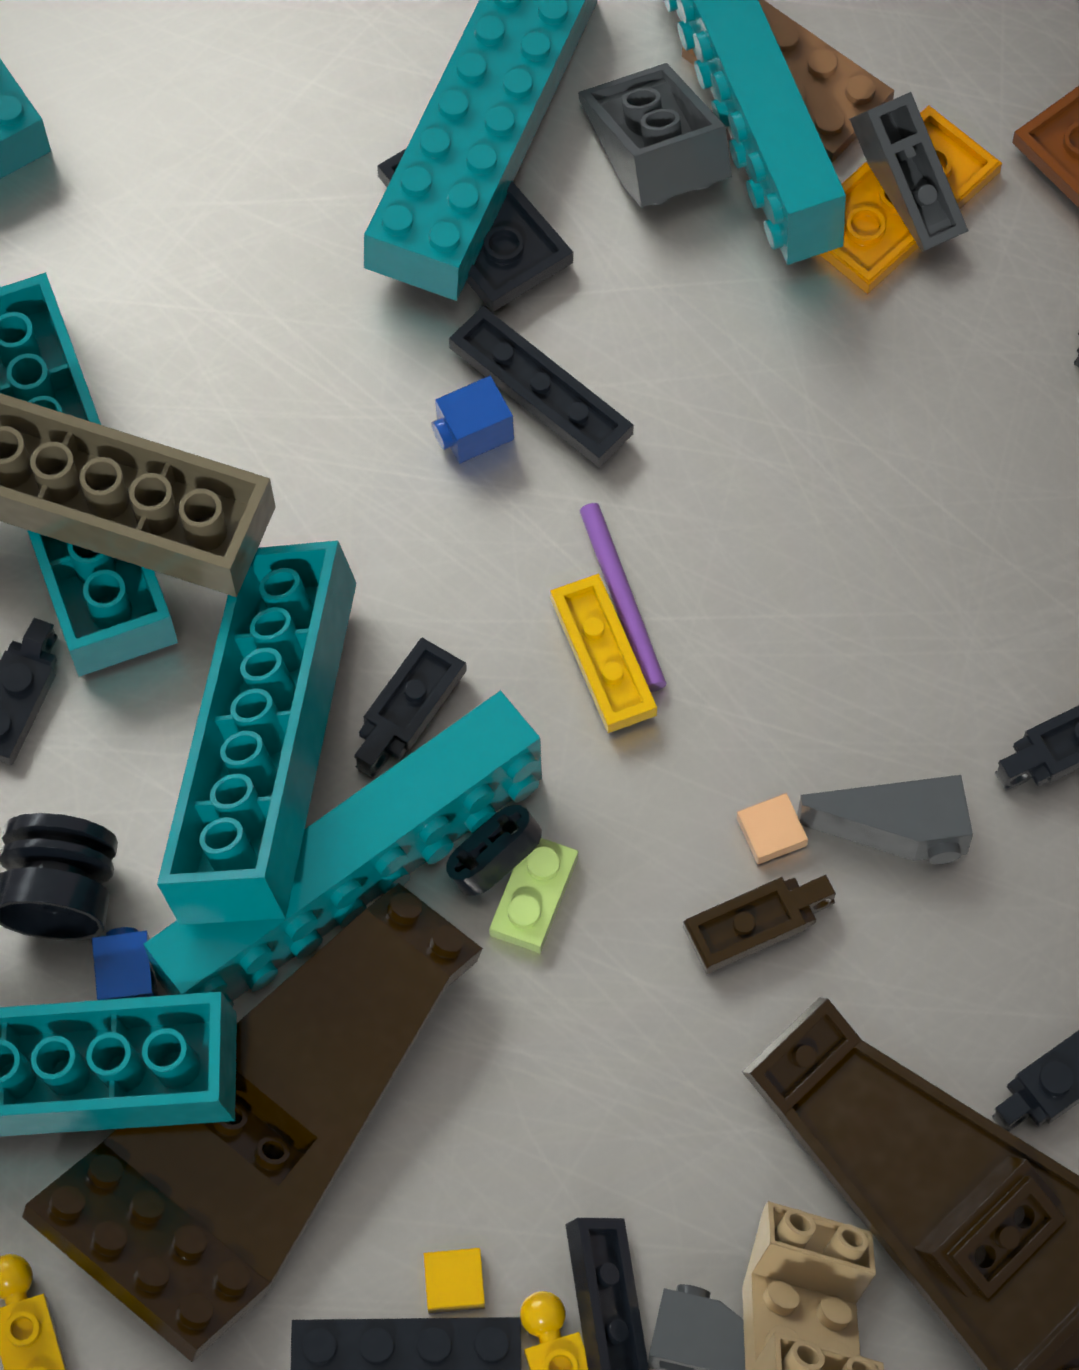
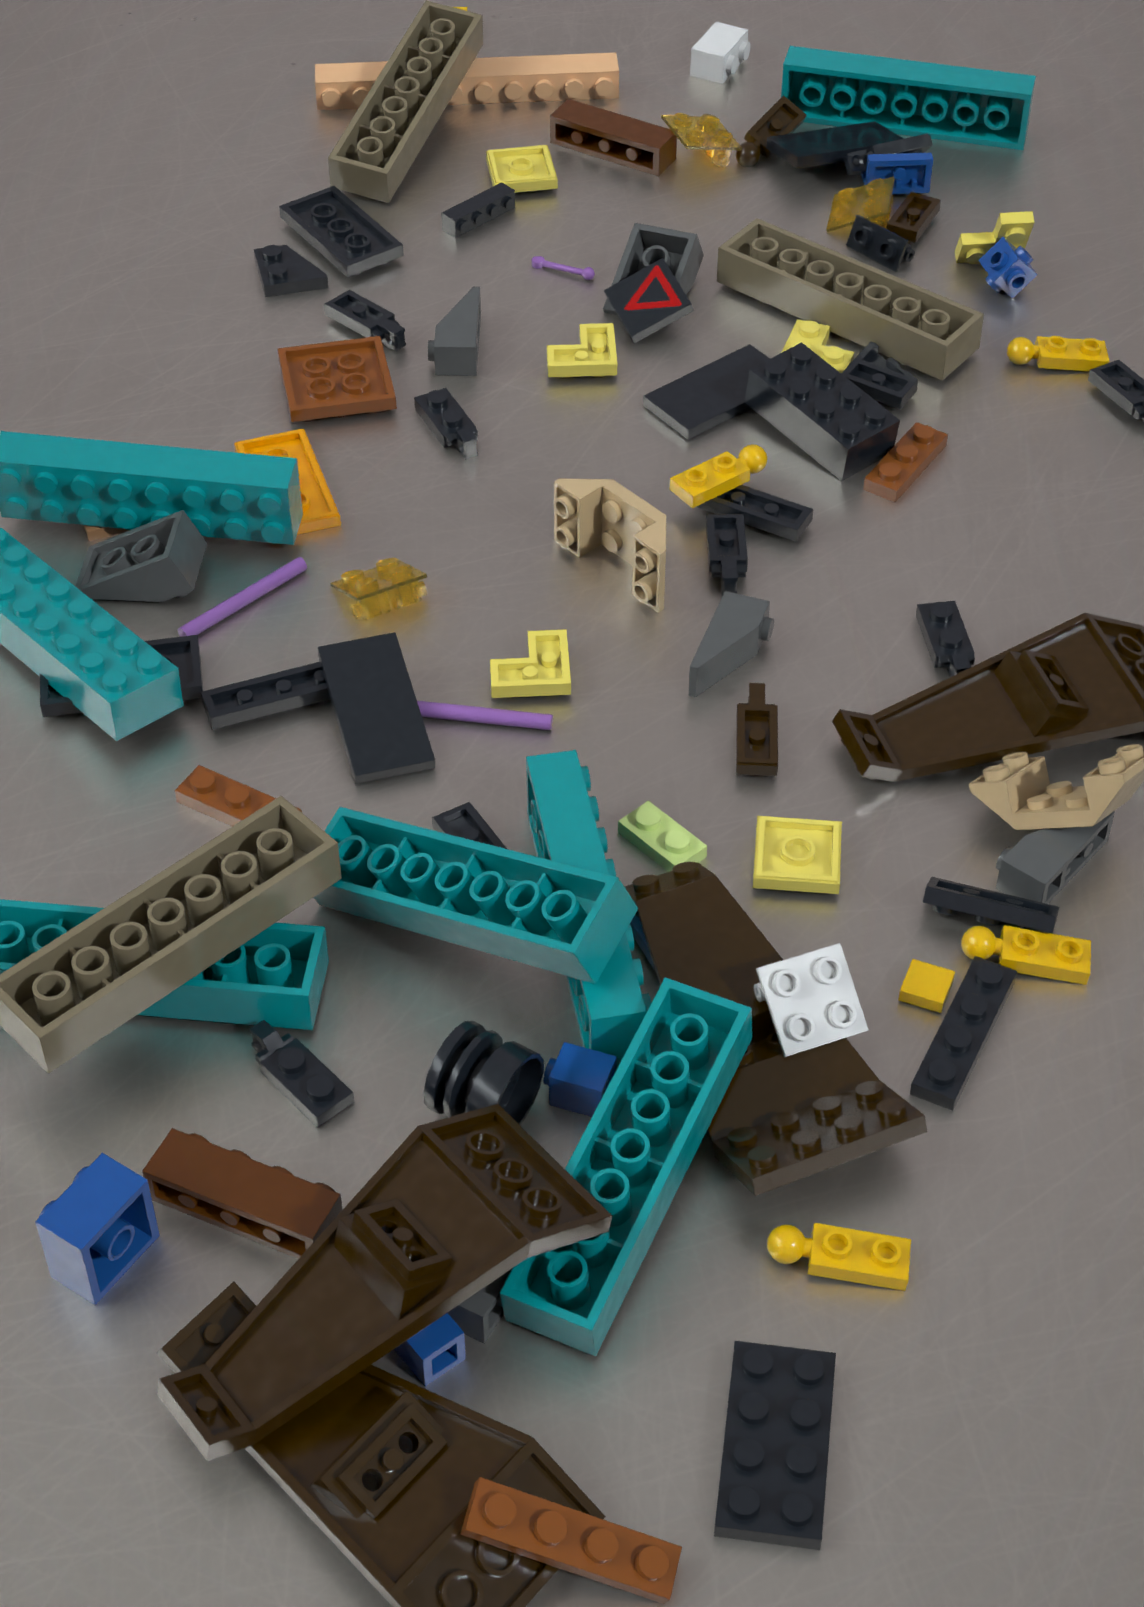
camera: 65 degrees left, 20 degrees down
blue brick [431,375,514,464] -> none
black beam [446,805,542,896] -> none
yellow plate [550,573,657,733] -> none
light nougat tile [736,793,808,865] -> none
dark grey slope [849,92,968,251] -> none
none -> dark orange plate [174,765,302,827]
none -> medium lavender bar [178,557,307,637]
none -> black tile [318,632,435,784]
none -> clear yellow hinge [330,558,427,621]
none -> light yellow plate [490,629,571,698]
none -> tan slope [554,478,666,613]
none -> light yellow plate [753,816,842,894]
none -> white hinge [754,943,869,1057]

